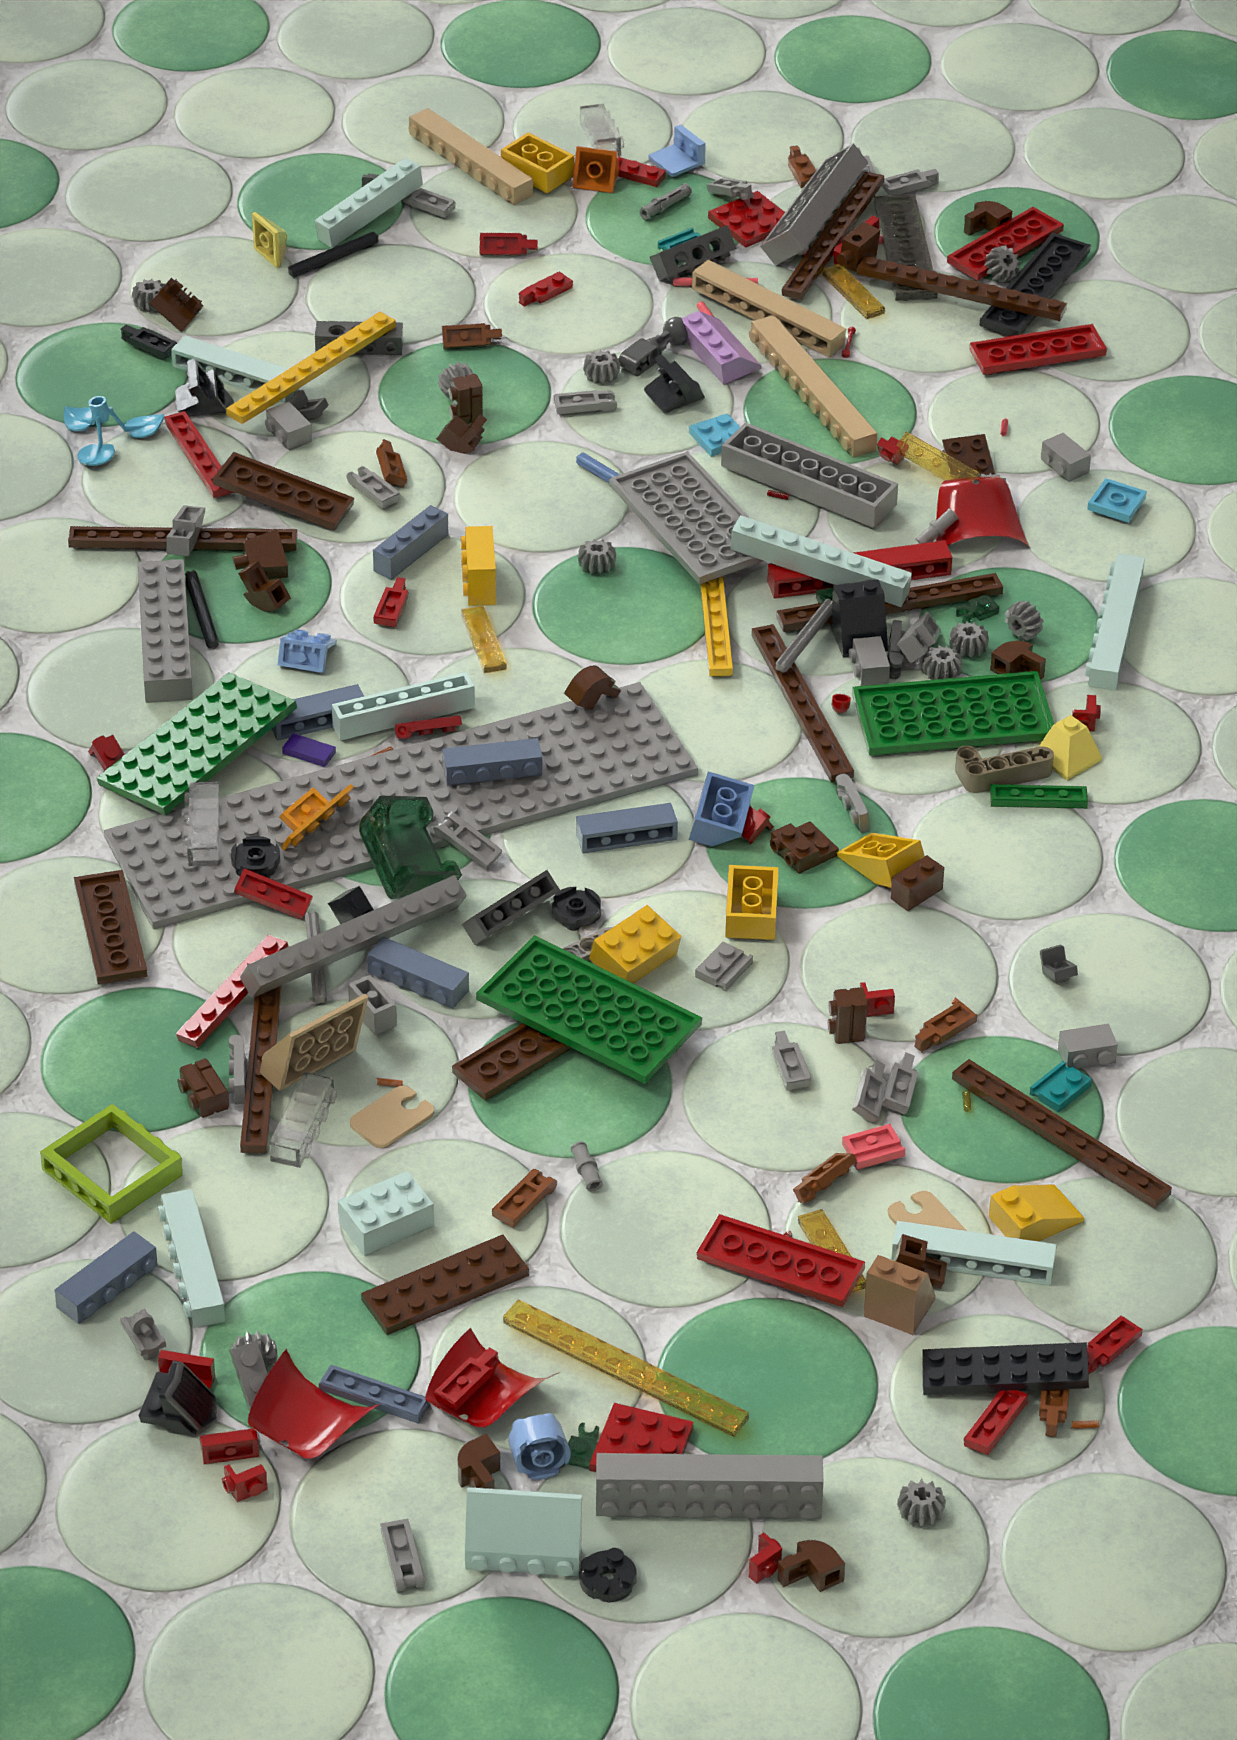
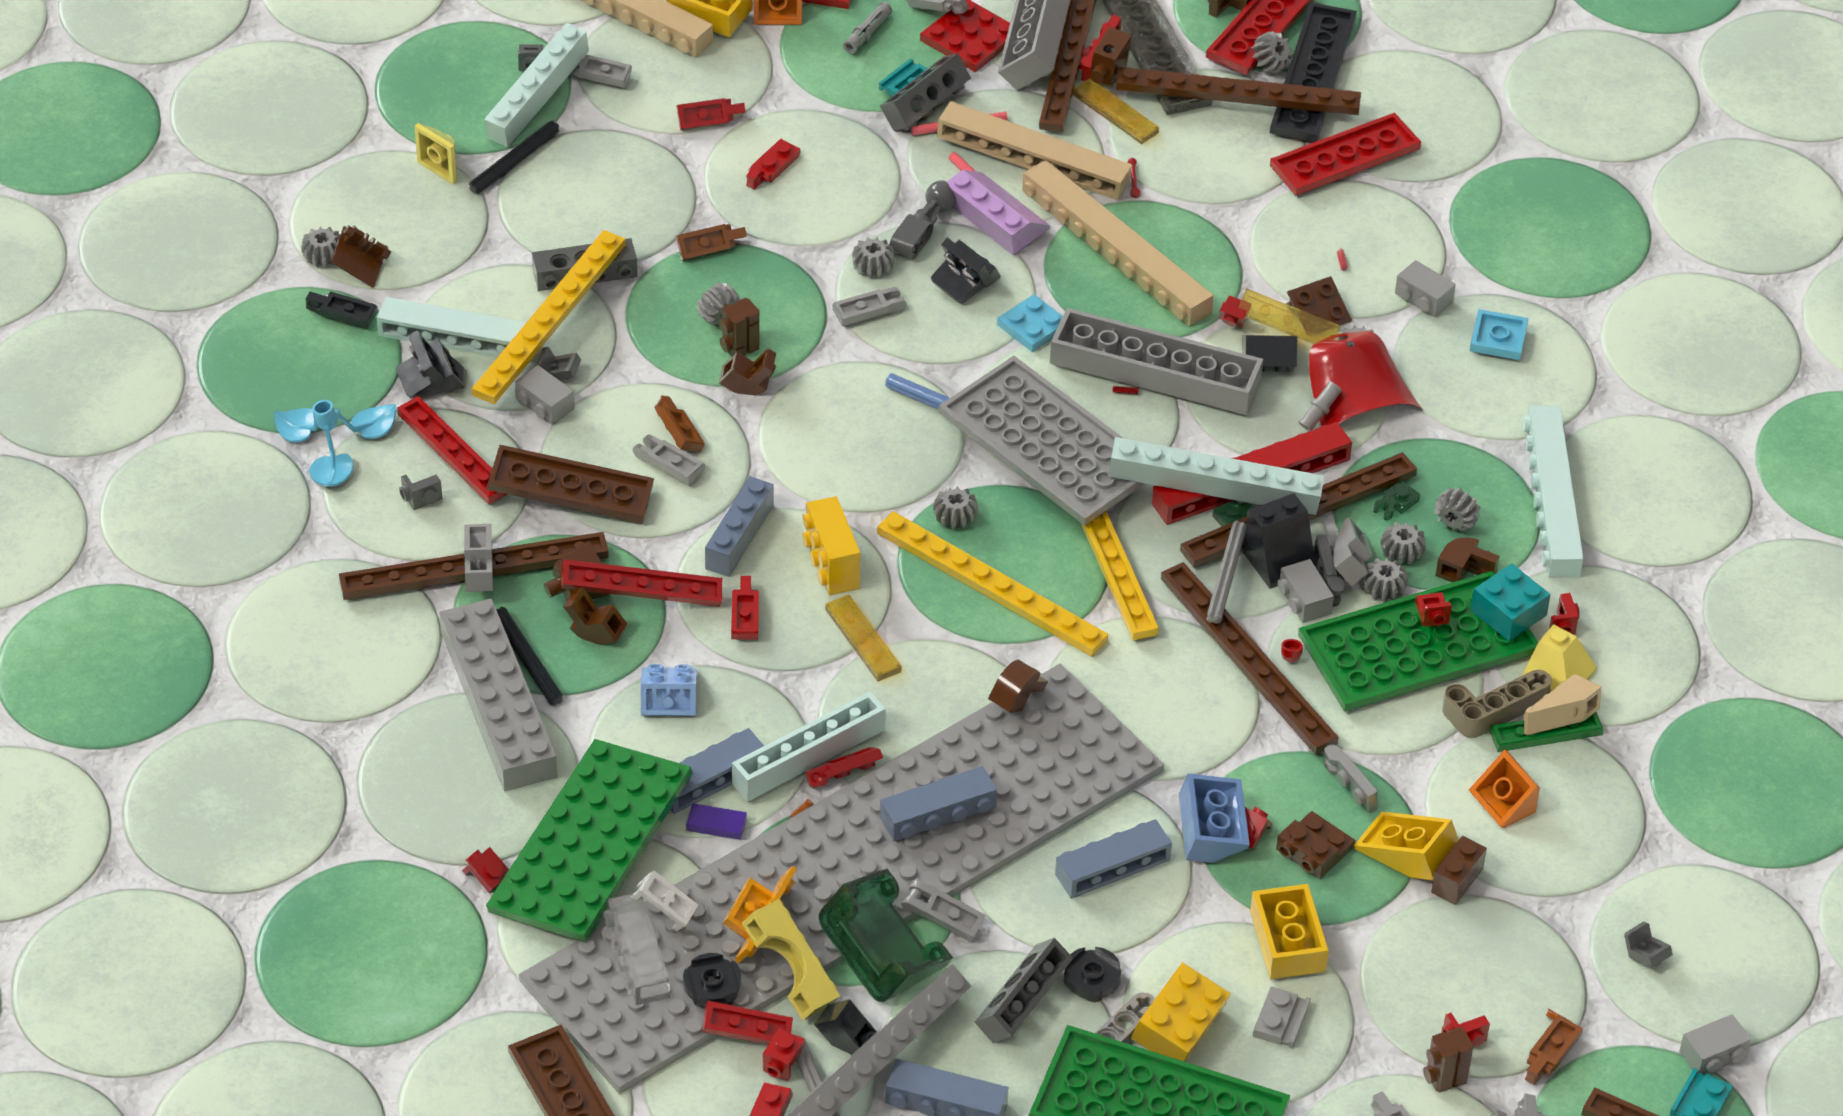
camera: 15 degrees left, 5 degrees up
none -> dark grey bracket [399,474,442,510]
none -> red plate [561,559,723,607]
none -> white hinge [631,870,698,932]
none -> light yellow arch [742,899,840,1021]
none -> red bracket [763,1029,805,1081]
none -> yellow plate [877,511,1108,657]
none -> black slope [1242,335,1297,372]
none -> red bracket [1415,592,1452,627]
none -> orange slope [1469,750,1540,828]
none -> teal brick [1471,563,1551,641]
none -> tan slope [1523,674,1601,735]

